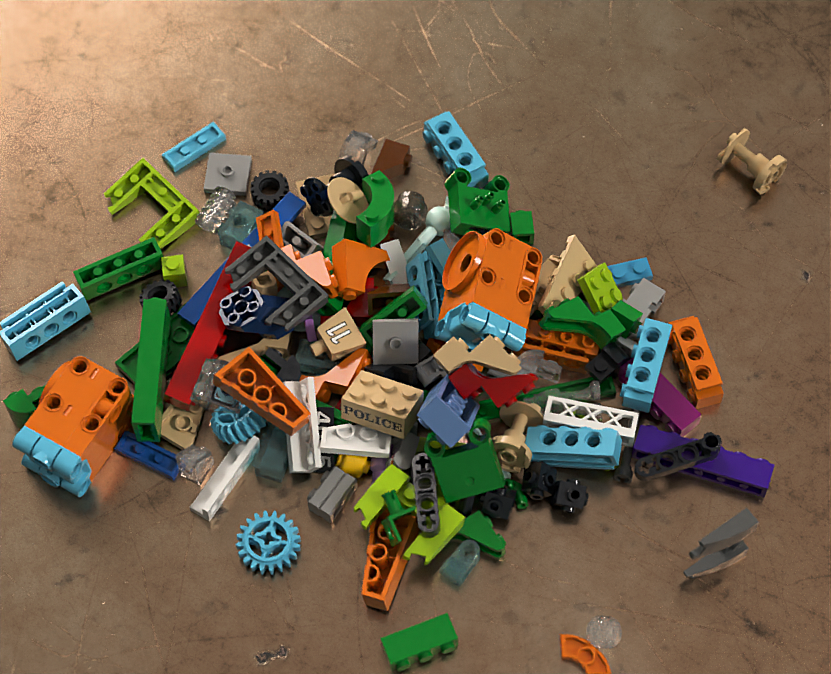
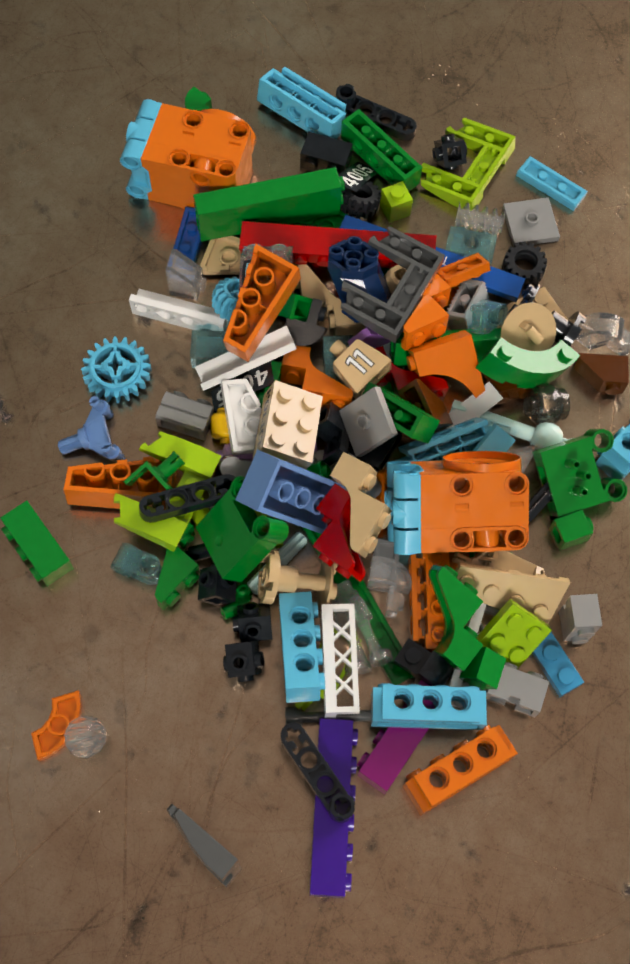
camera: 70 degrees right, 5 degrees up
none -> medium blue axle [58,396,125,463]
none -> black brick [300,132,353,176]
none -> black beam [336,84,417,141]
none -> black sticker [339,161,377,192]
none -> black brick [432,134,467,170]
none -> clear light blue piece [469,299,508,334]
none -> light grey brick [559,594,602,644]

